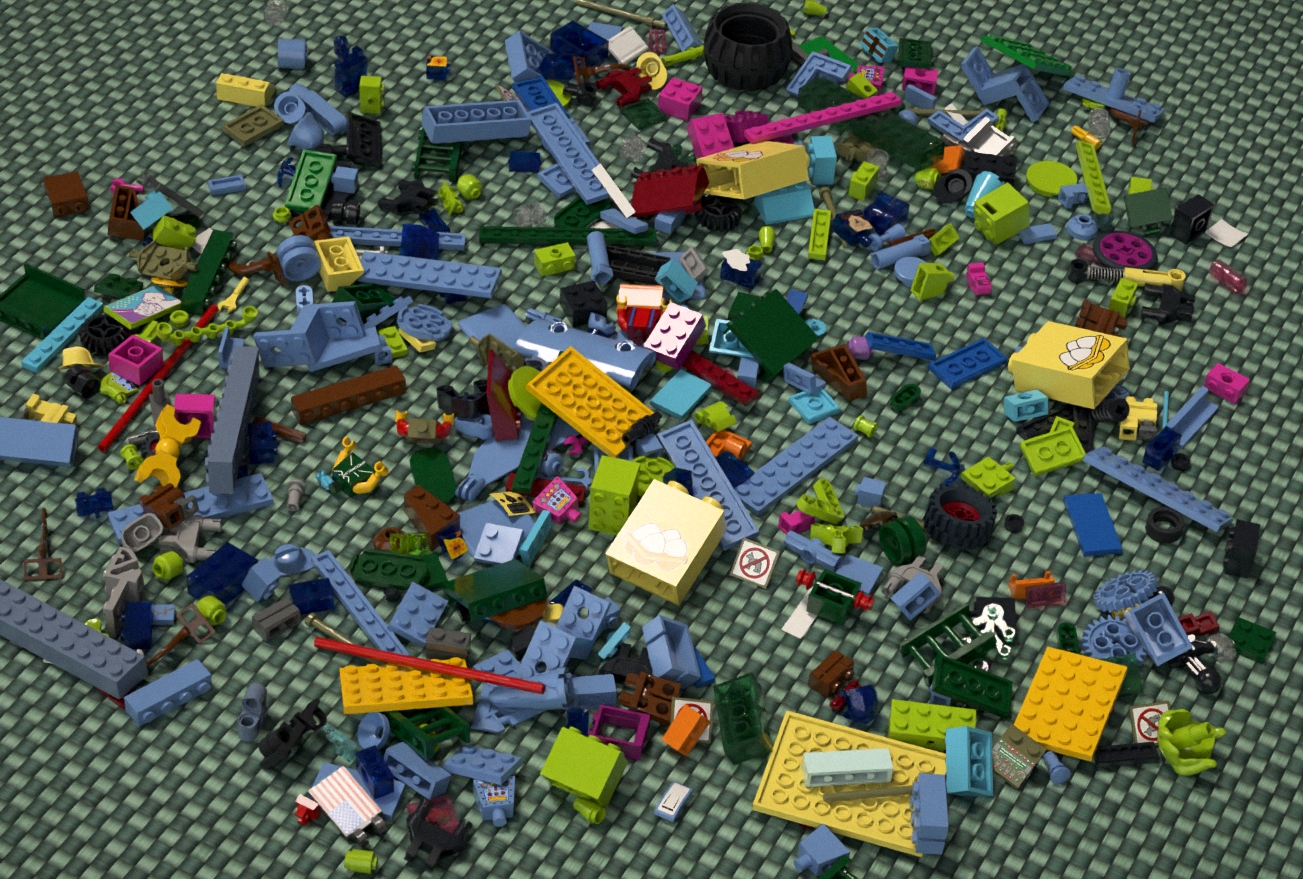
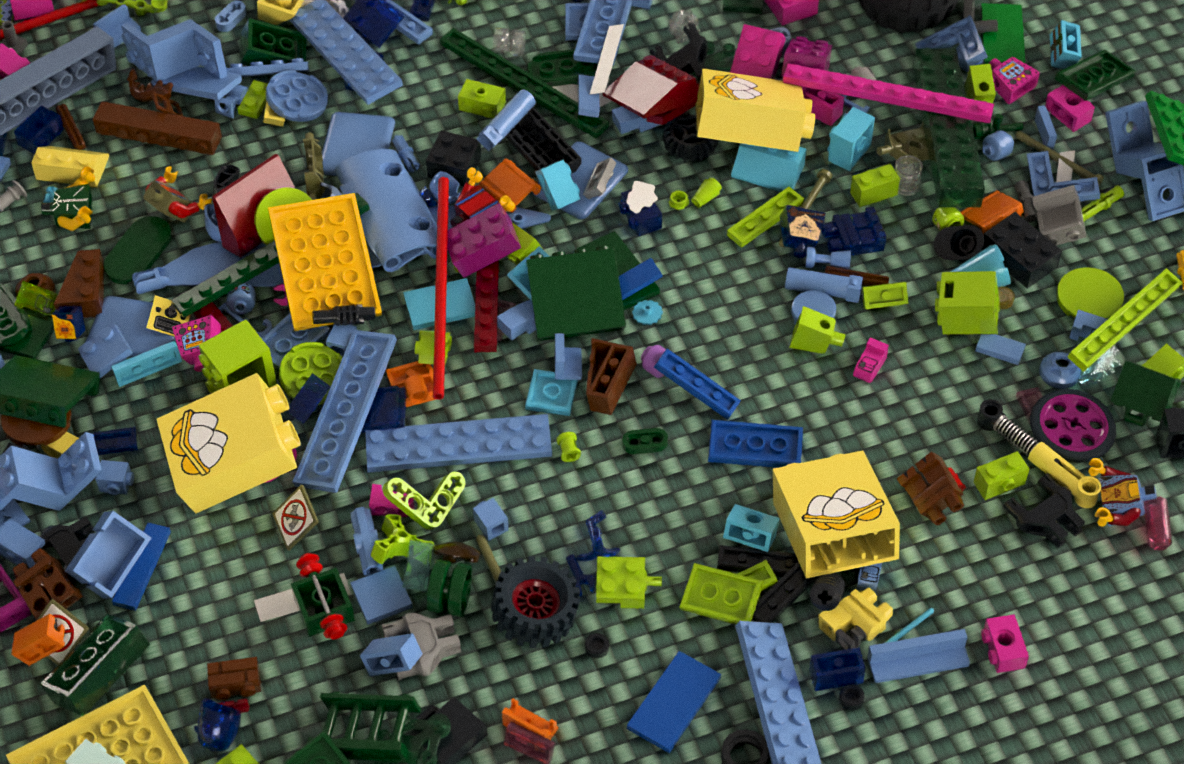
camera: 45 degrees right, 10 degrees up
medium azure plate [598,621,631,659] -> none
none -> light yellow slope [31,146,109,188]
none -> reddish brown piece [127,69,183,116]
none -> clear light blue slope [402,540,434,592]
none -> red piece [433,177,449,400]
none -> torso [1088,458,1157,527]

